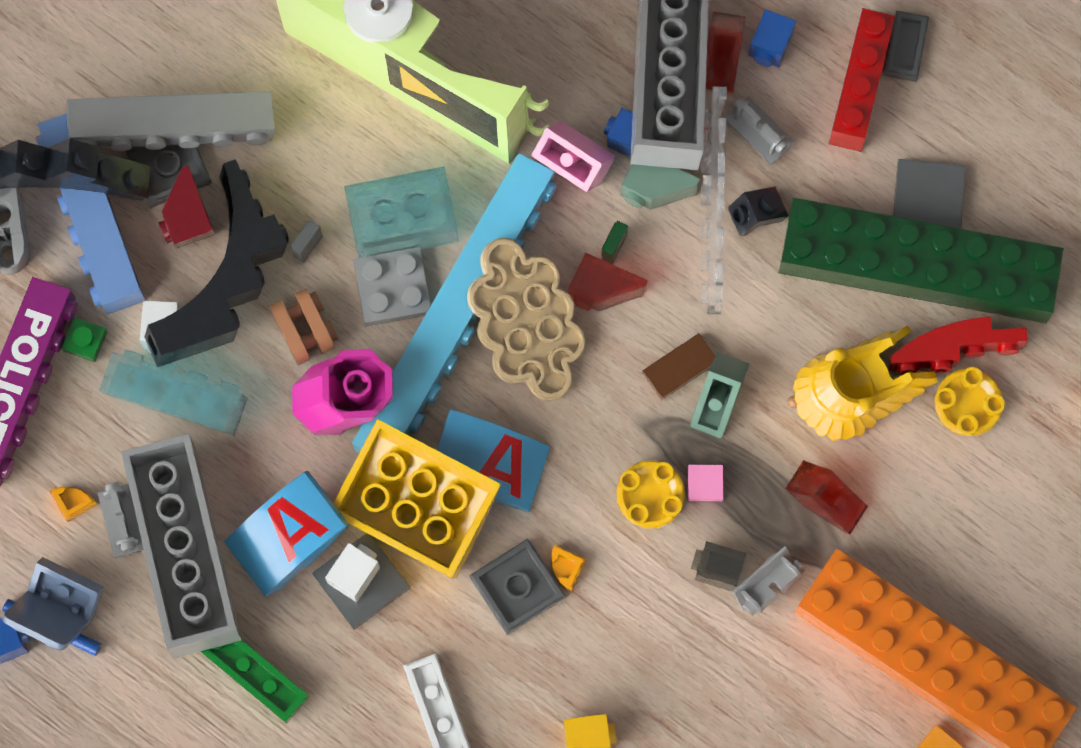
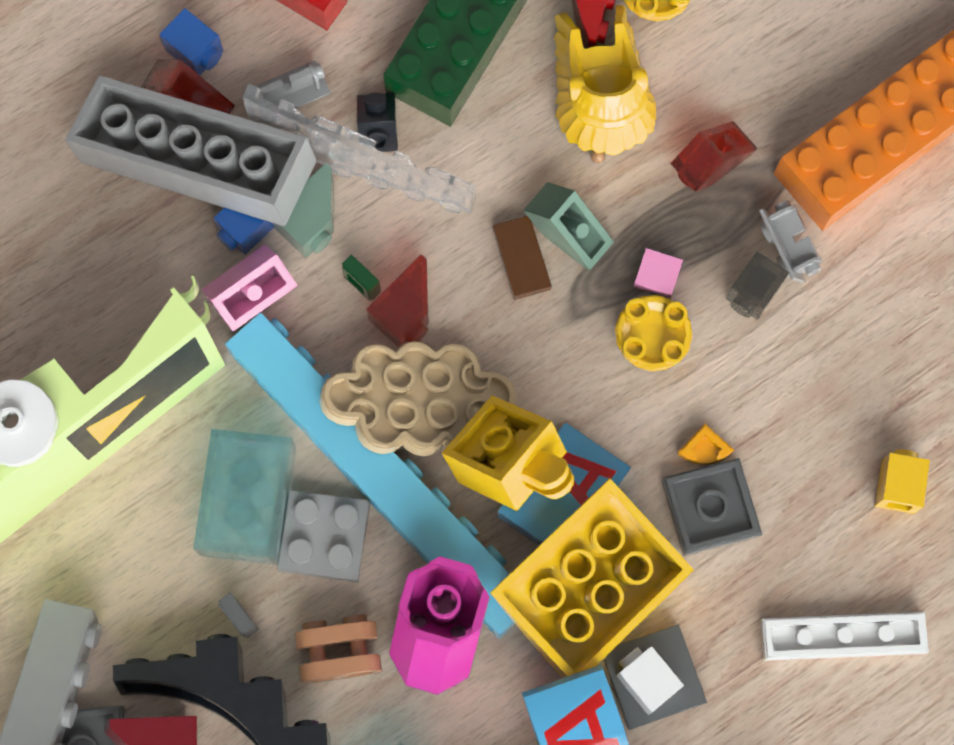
camera: 75 degrees left, 0 degrees up
none -> yellow brick [442,395,574,511]

